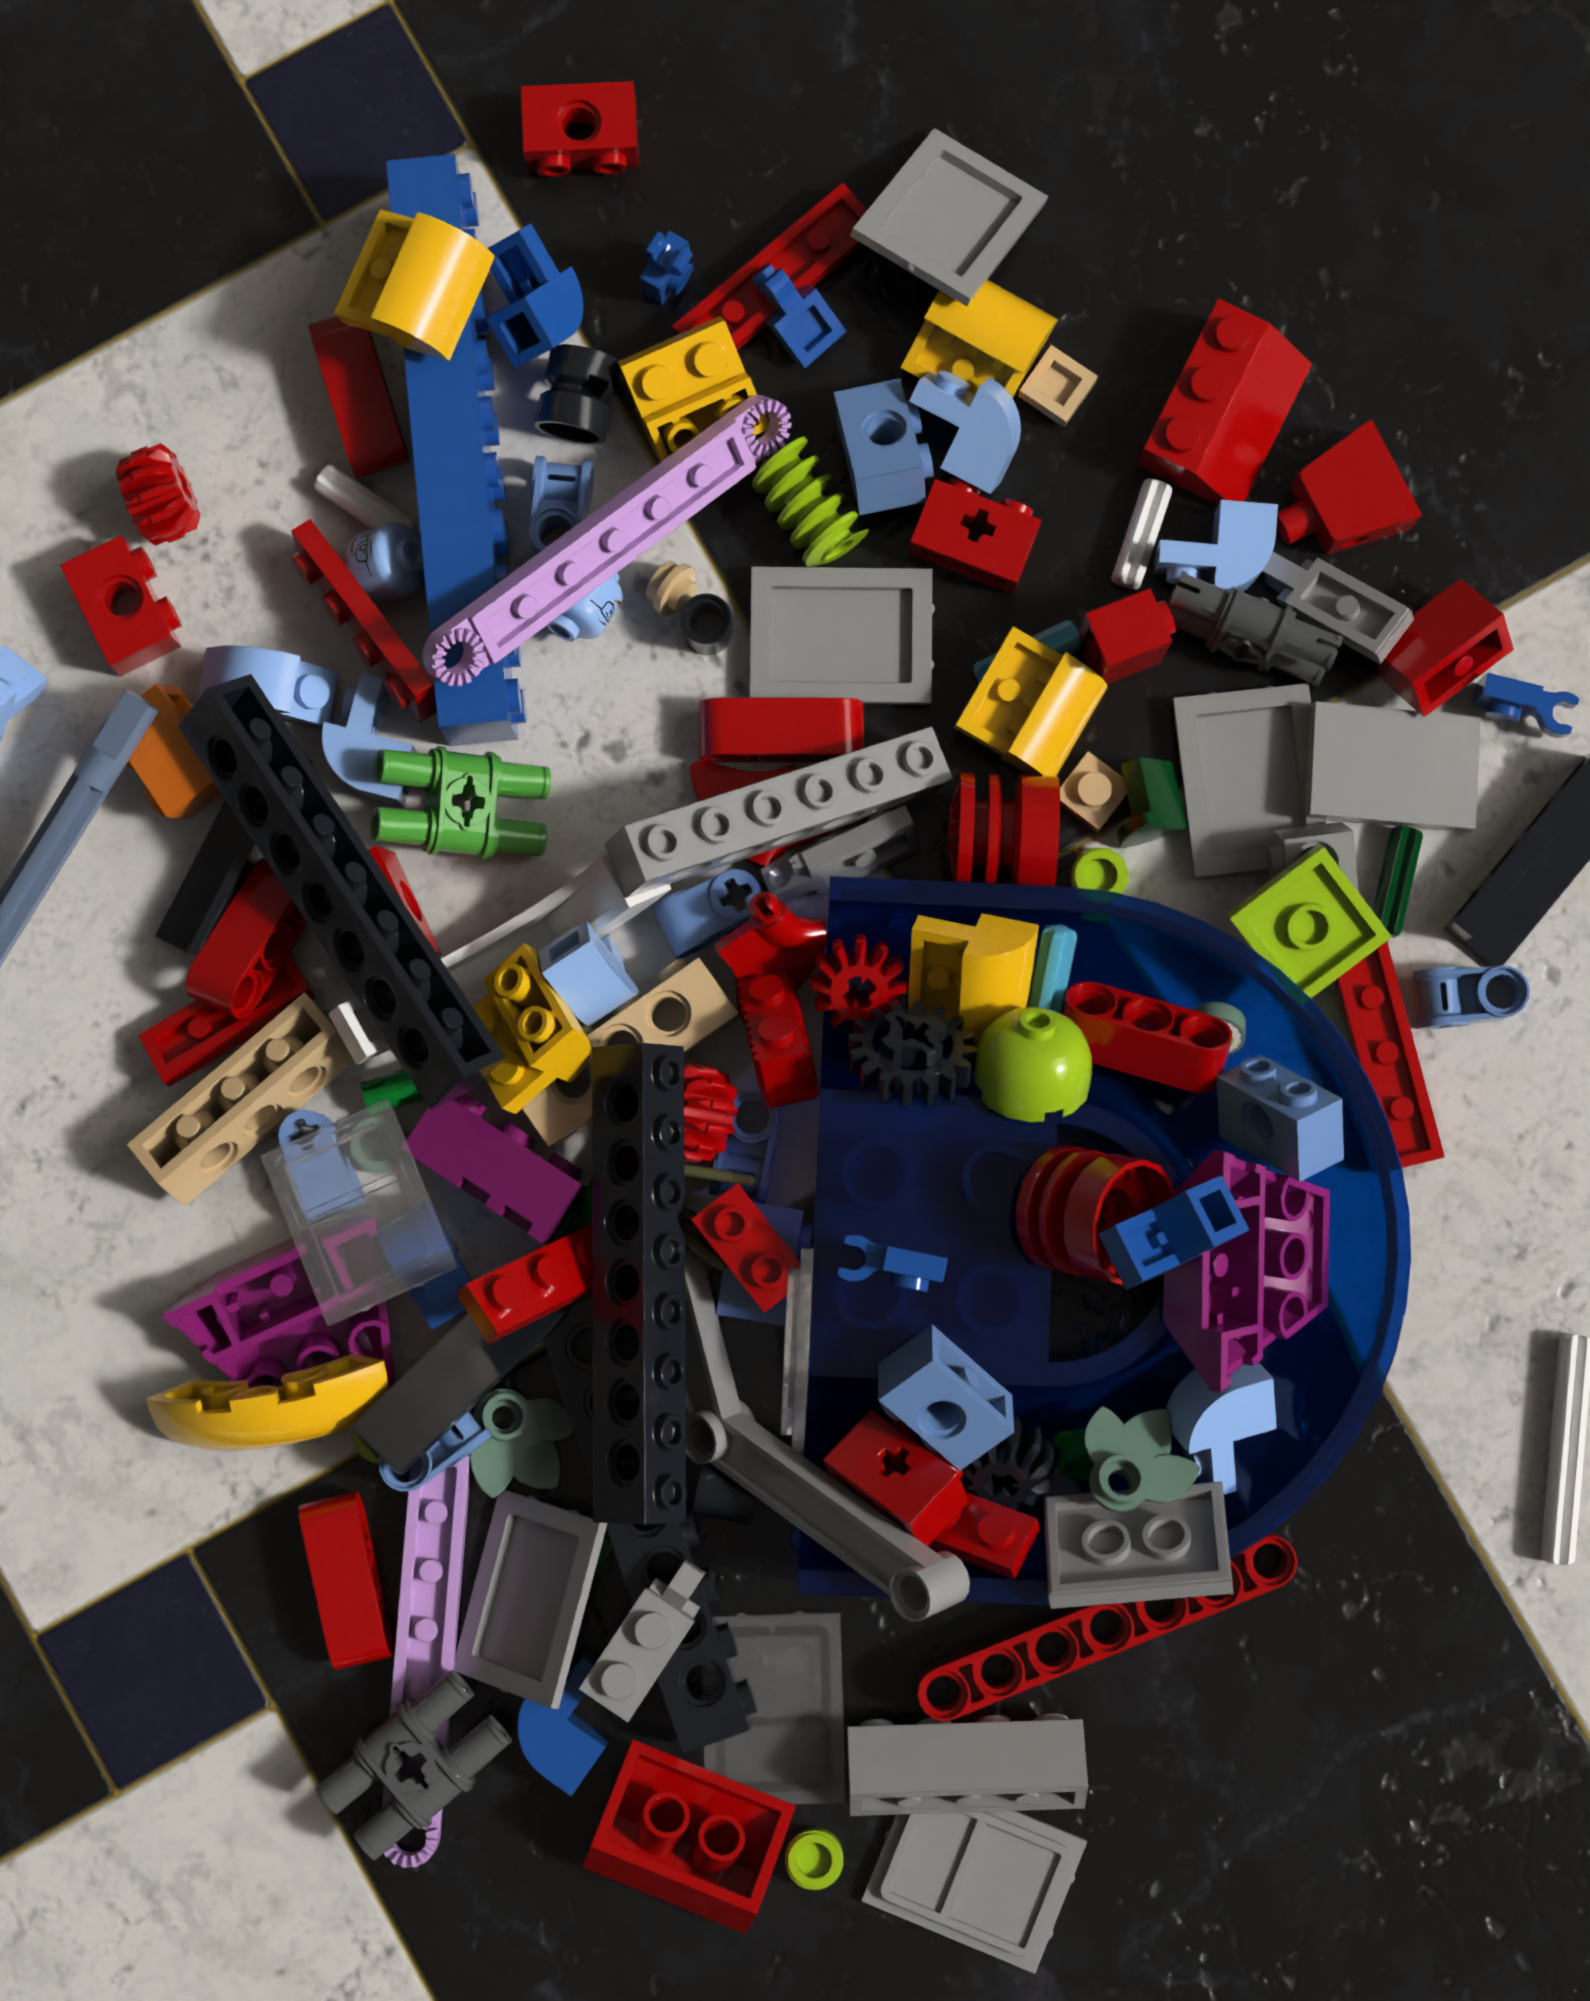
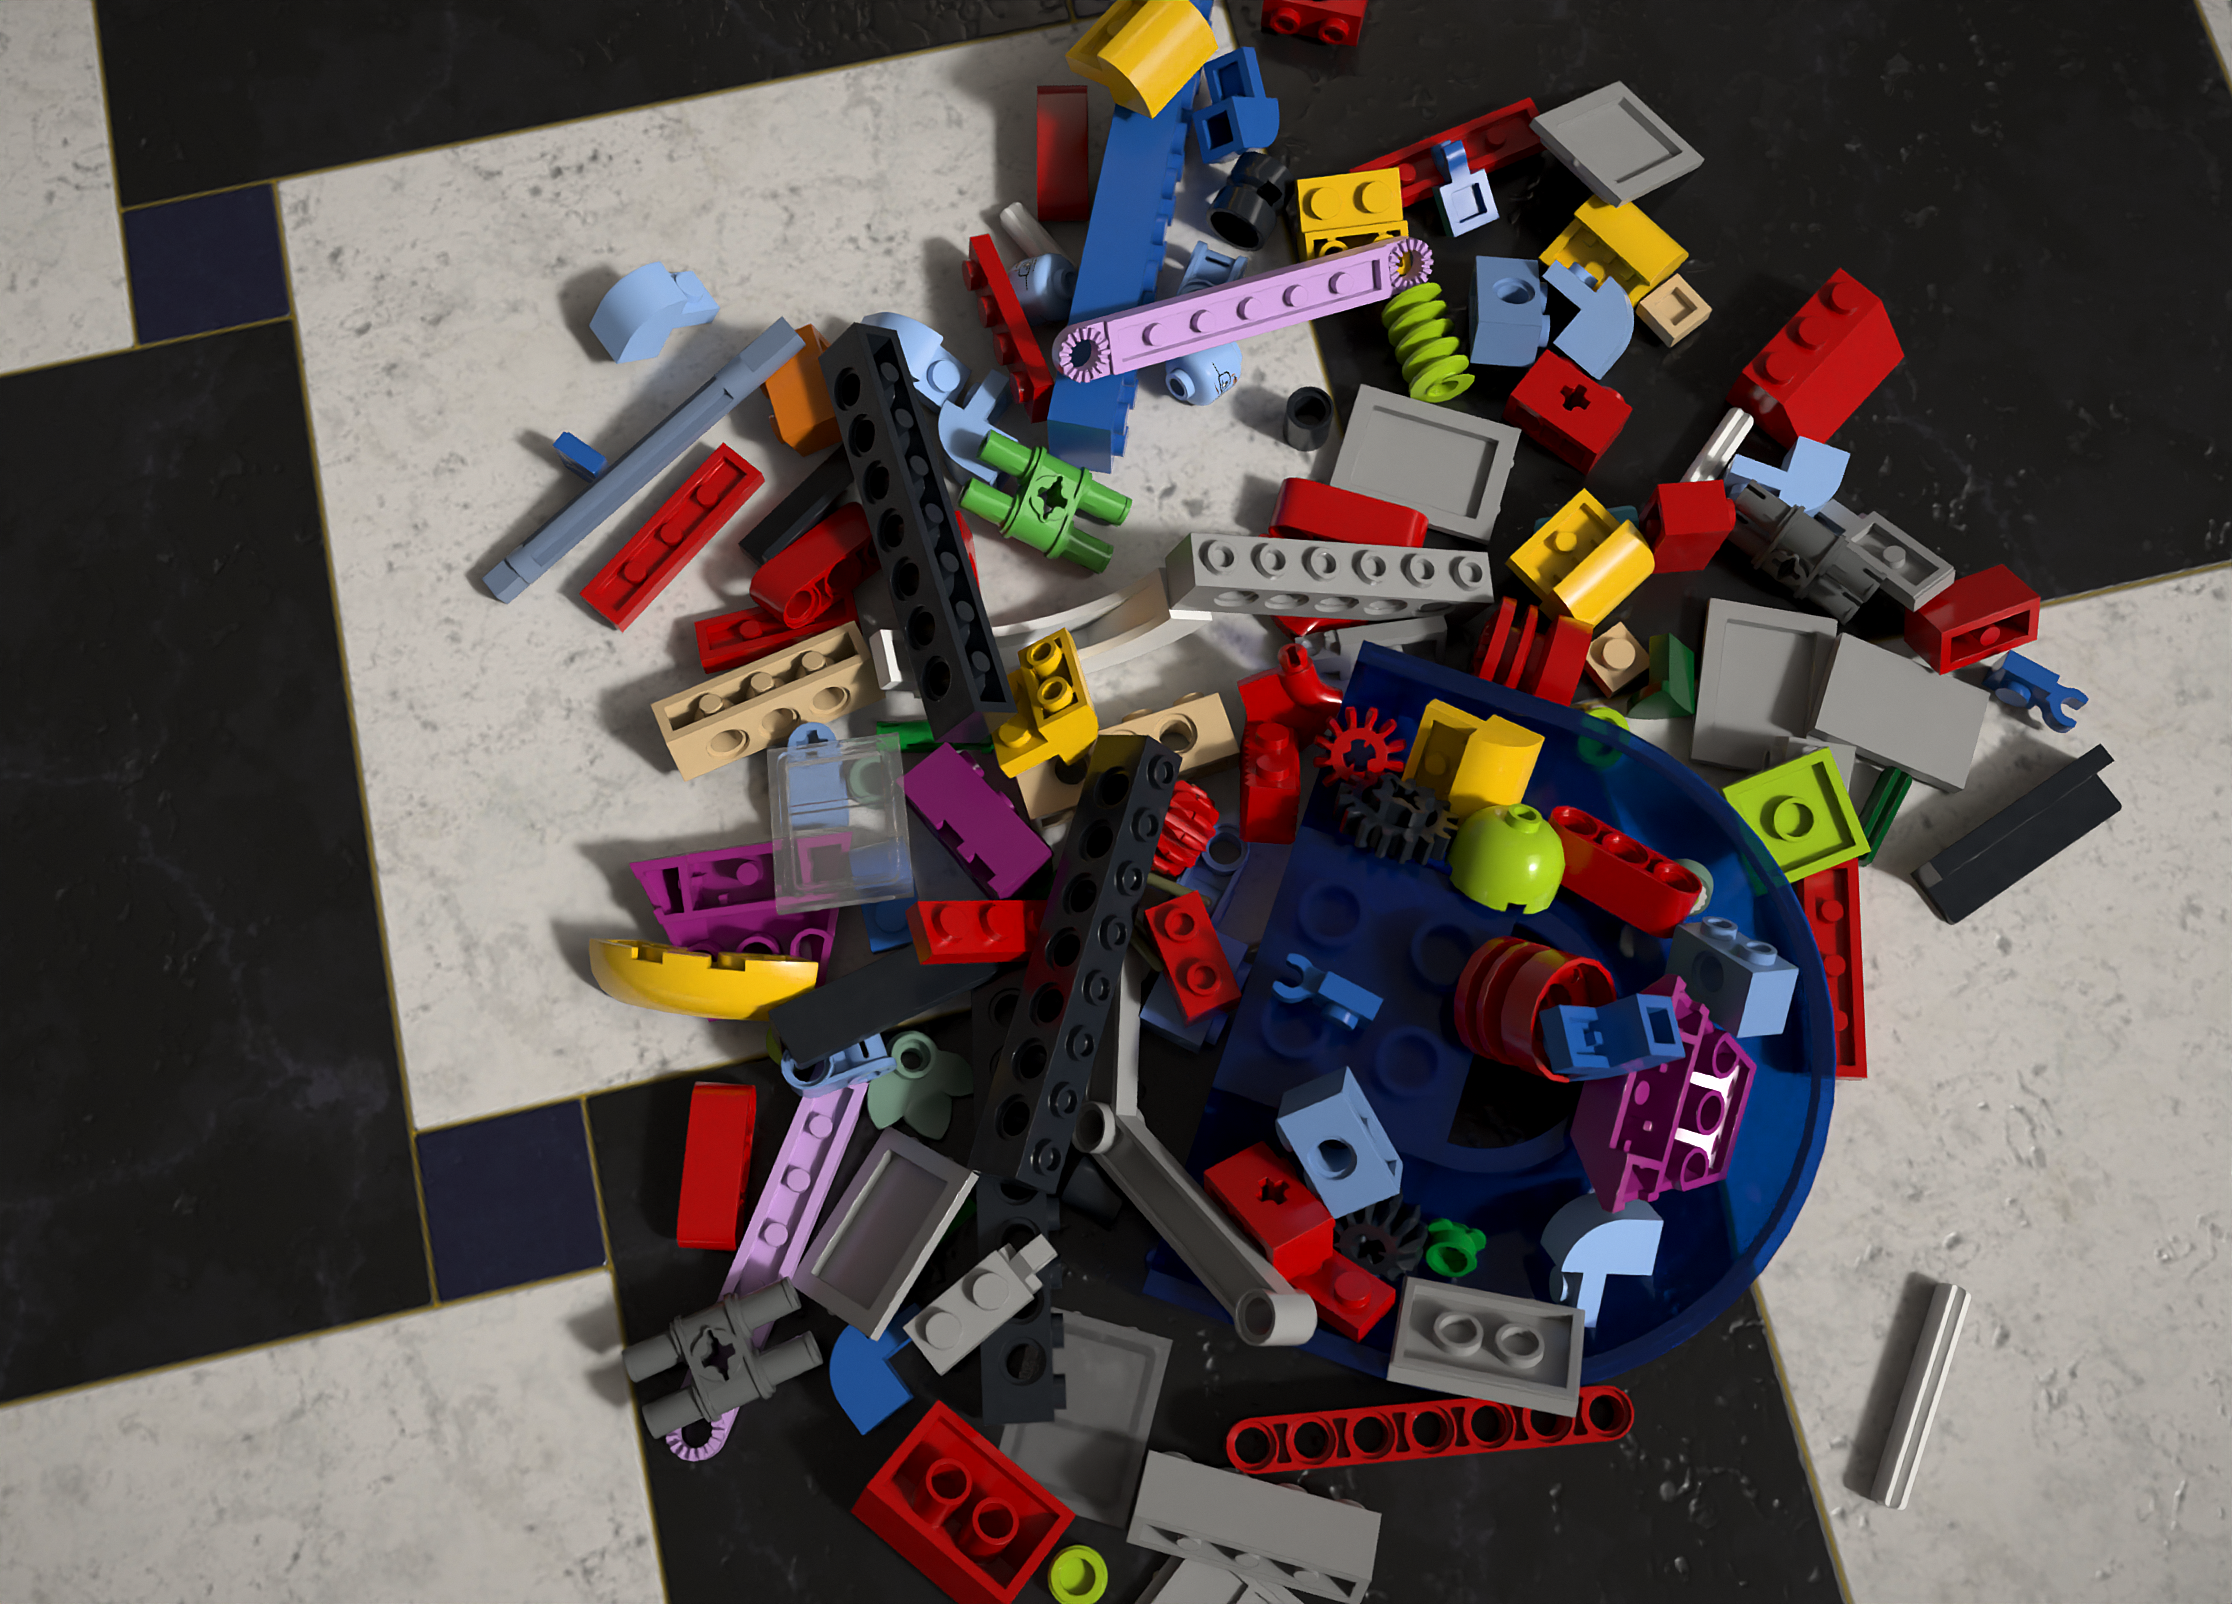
camera: 15 degrees right, 10 degrees down
red brick [60,535,182,676] -> none
red gear [115,443,200,546] -> none
light blue brick [538,920,639,1026] -> none
blue plate [640,230,694,306] -> none
tan plate [646,561,697,617] -> none
medium blue piece [652,869,765,959] -> none
clear piece [781,1248,814,1455] -> none
medium azure axle [1028,924,1077,1014] -> none
sand green plate [1084,1407,1200,1513] -> none
red torso [1276,420,1422,554] -> none
medium blue piece [1413,965,1530,1030] -> none
none -> red plate [579,442,765,633]

